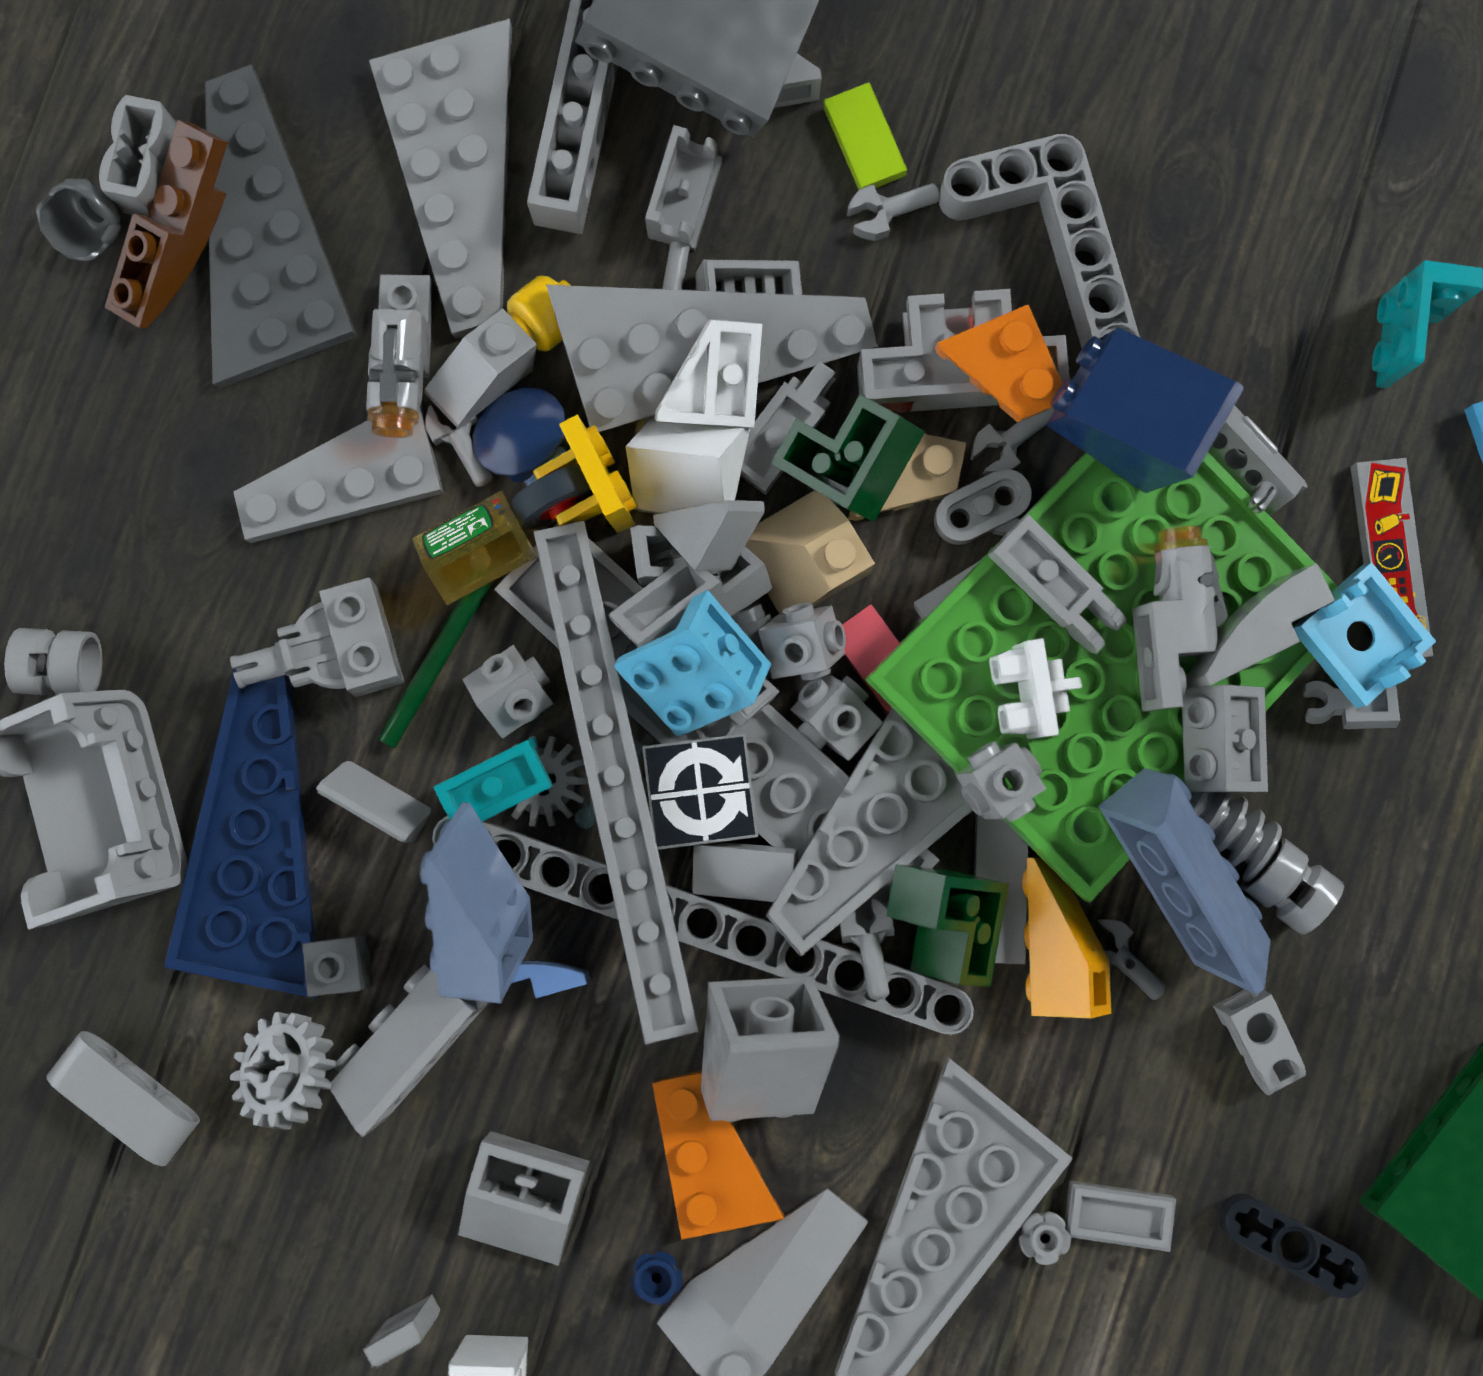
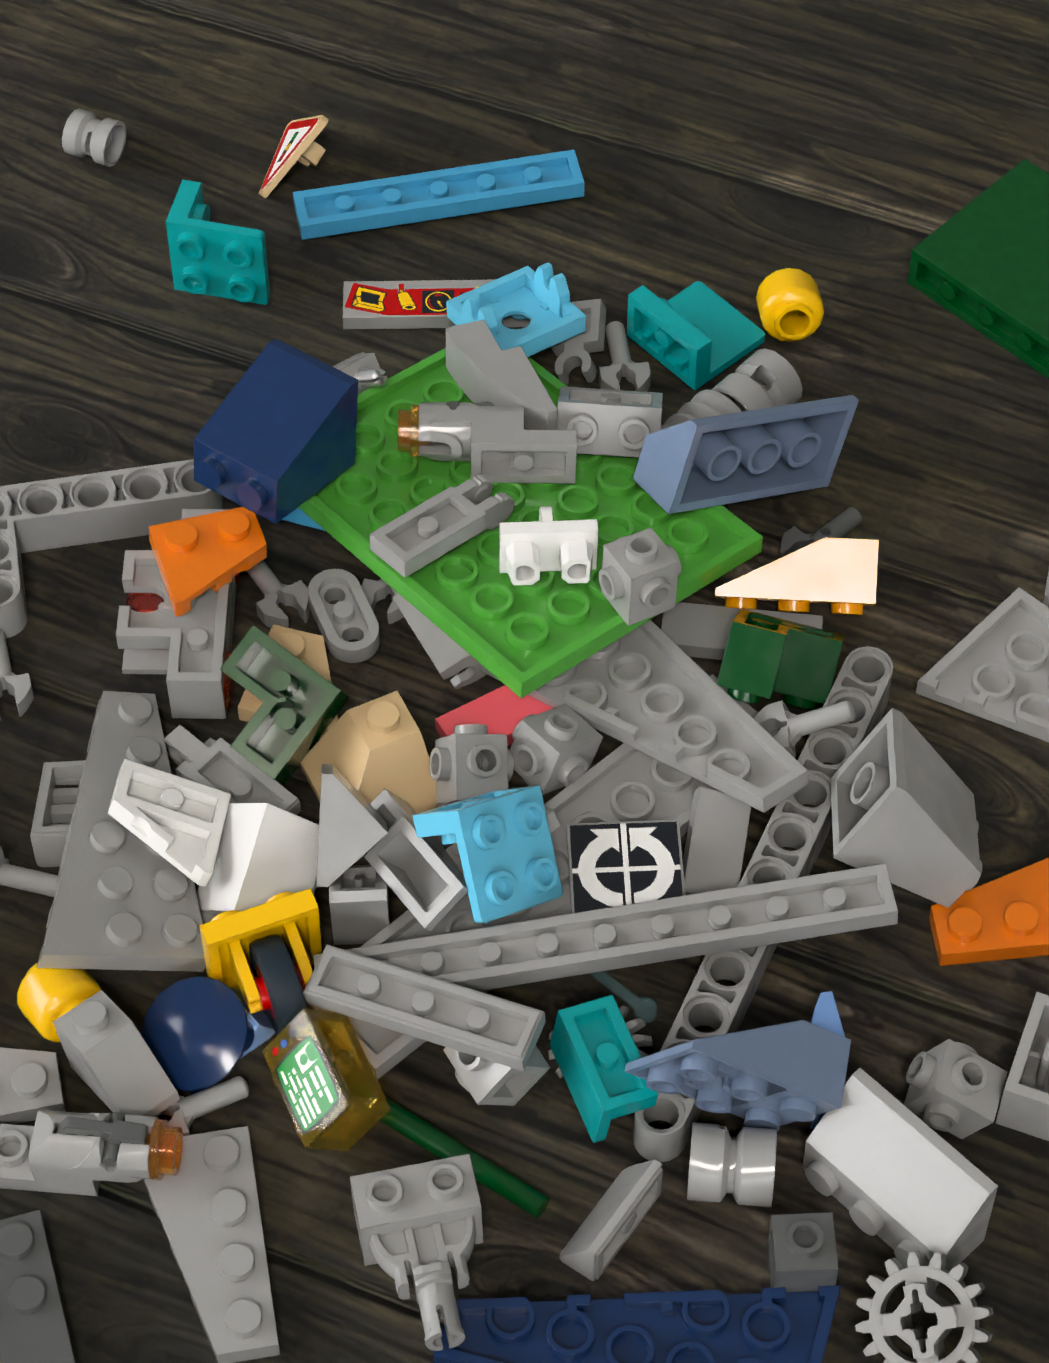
camera: 85 degrees left, 30 degrees down
light grey leg [1213,989,1306,1095] -> none
none -> light grey tile [303,945,546,1071]
none -> light grey bar [599,321,651,392]
none -> teal bracket [627,281,765,391]
none -> light grey wheel [687,1122,777,1208]
none -> yellow head [756,268,824,342]
none -> light grey brick [904,1039,1007,1139]

